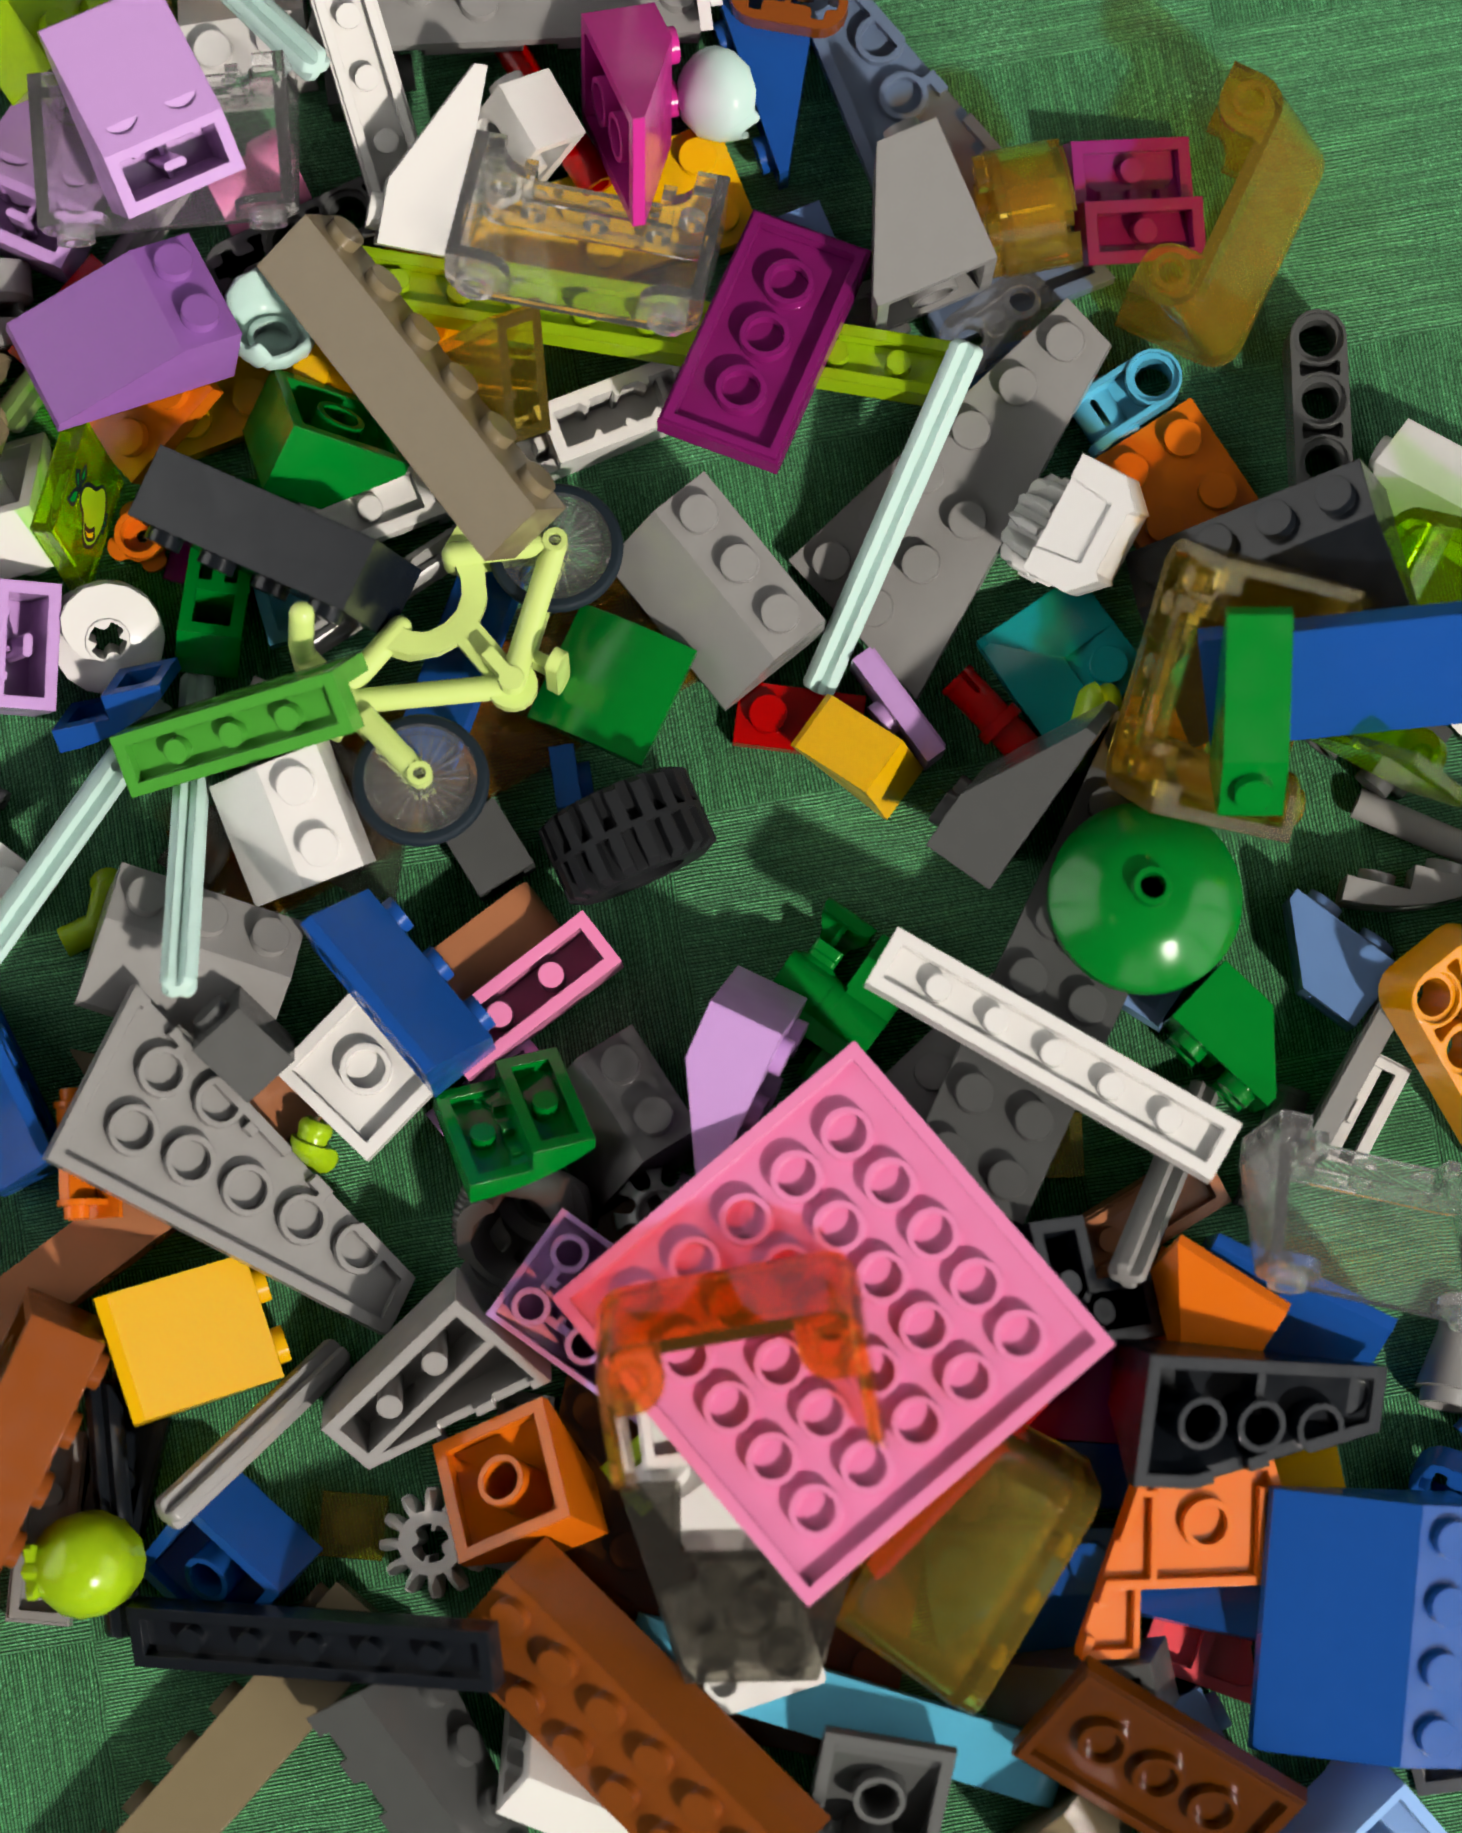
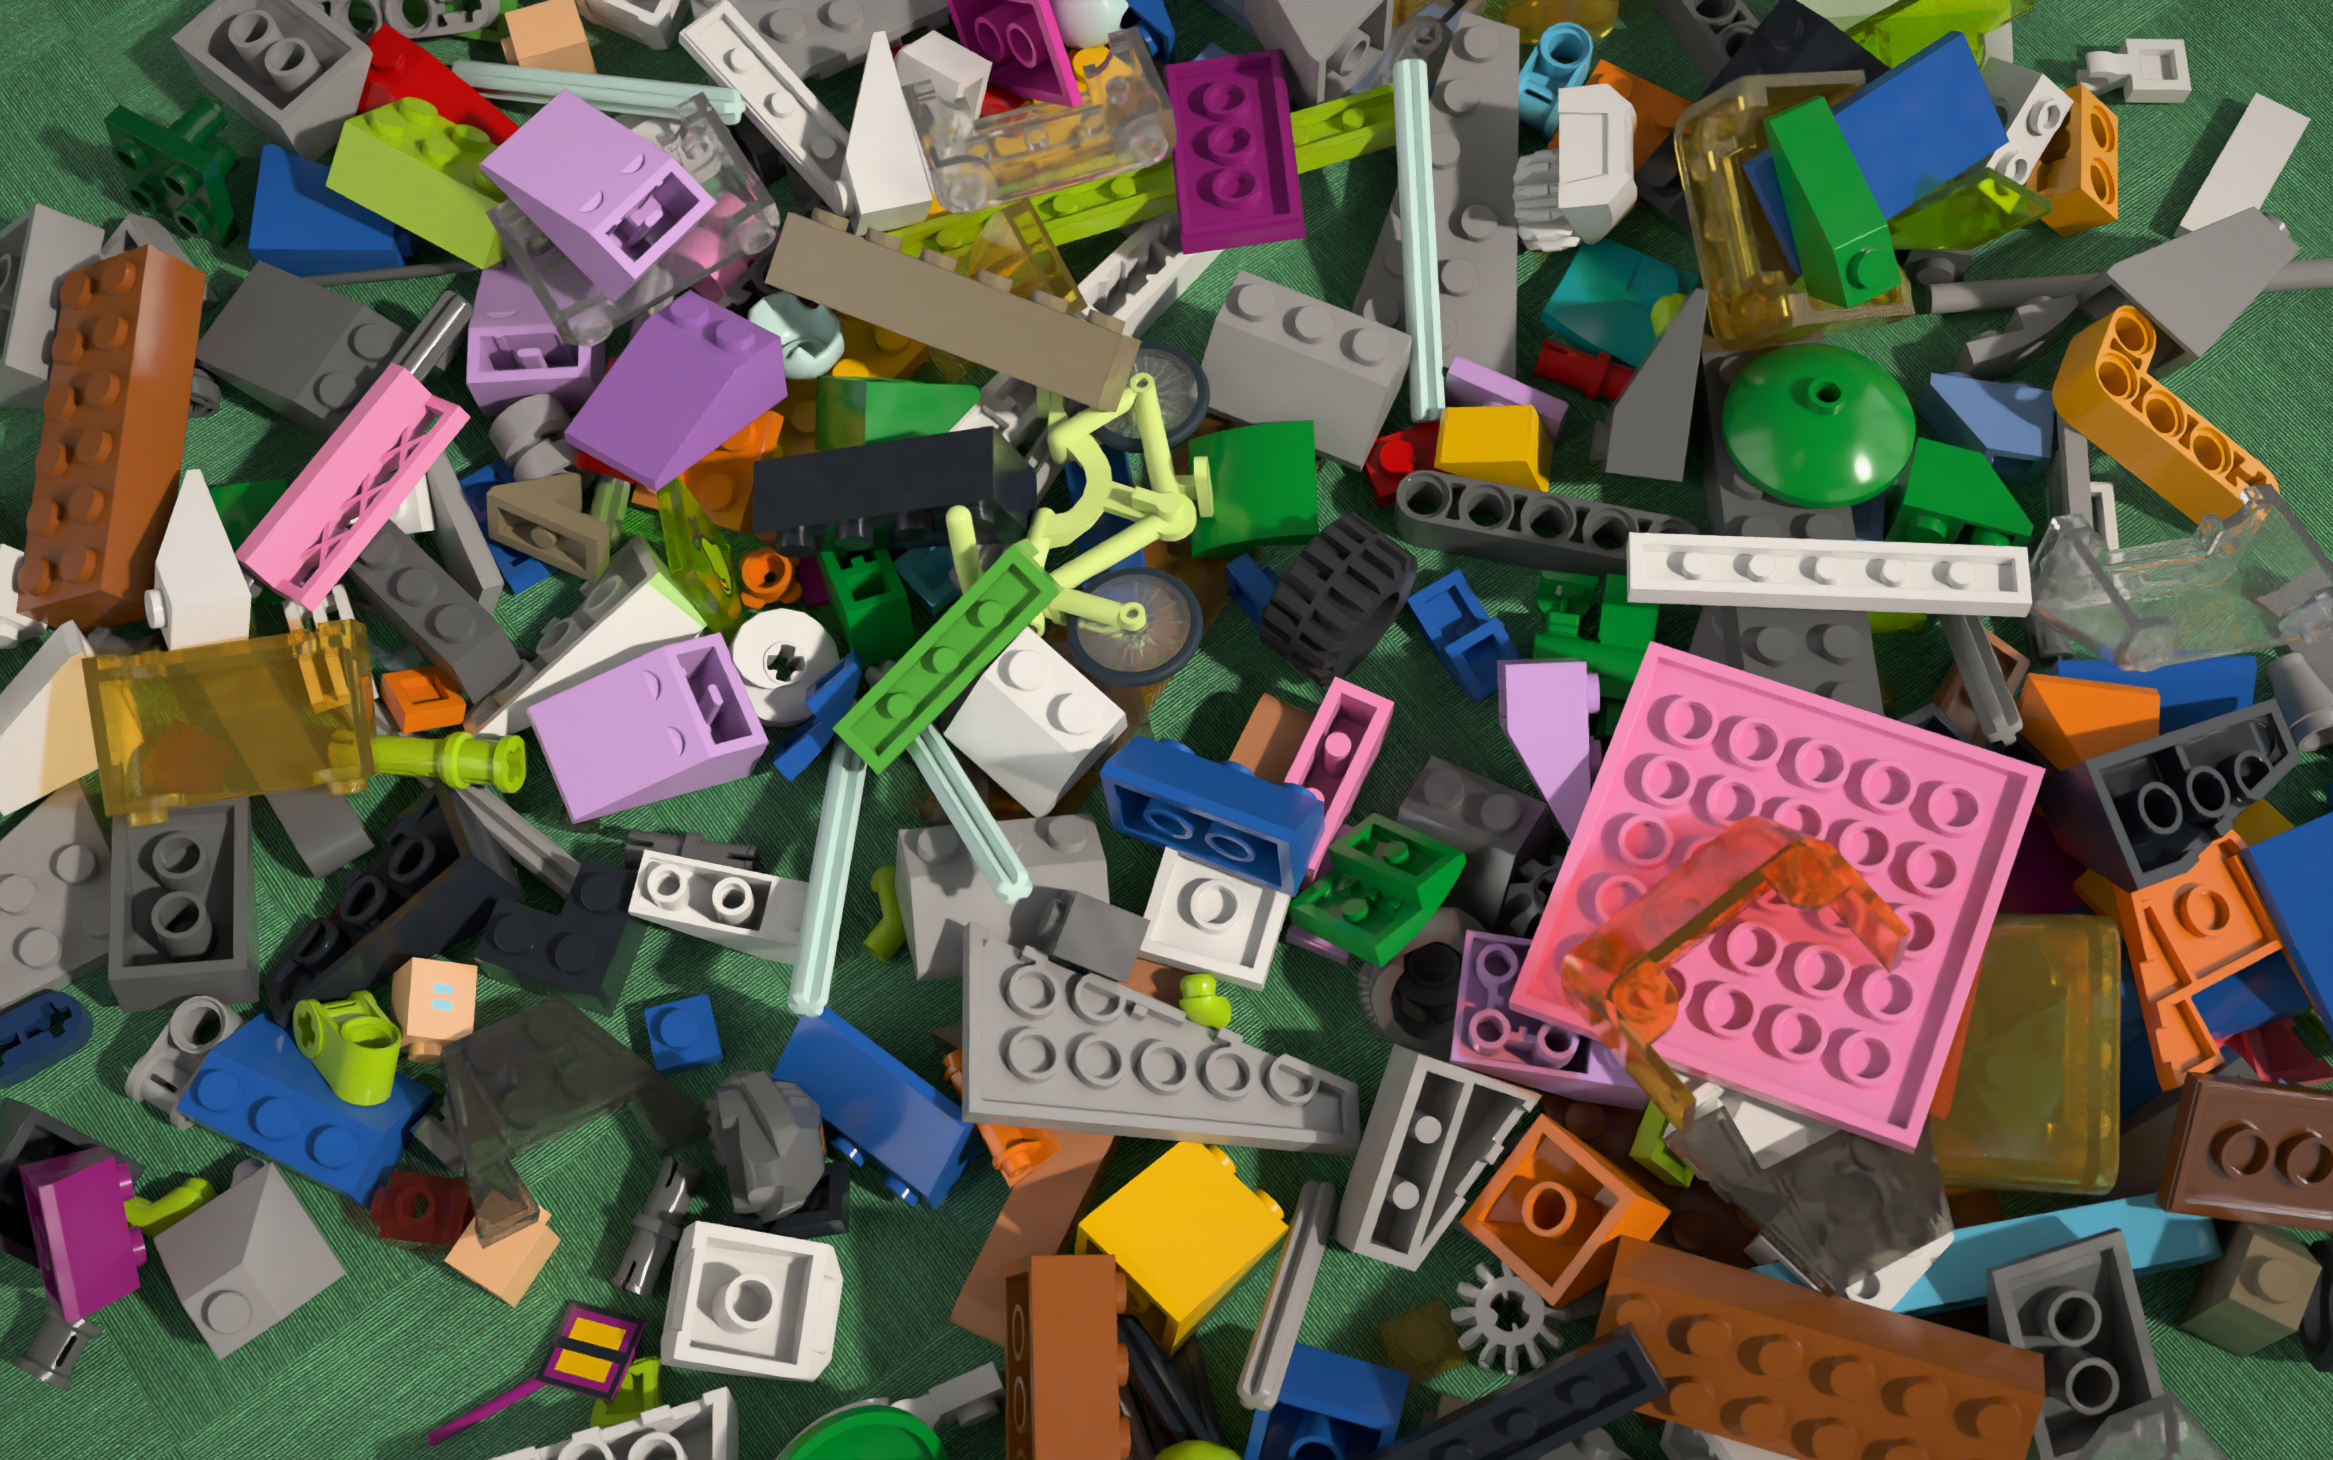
camera: 25 degrees left, 15 degrees down
dark grey brick [445,797,537,902] -> none
none -> dark grey beam [1393,470,1700,582]
none -> blue slope [1403,568,1522,704]

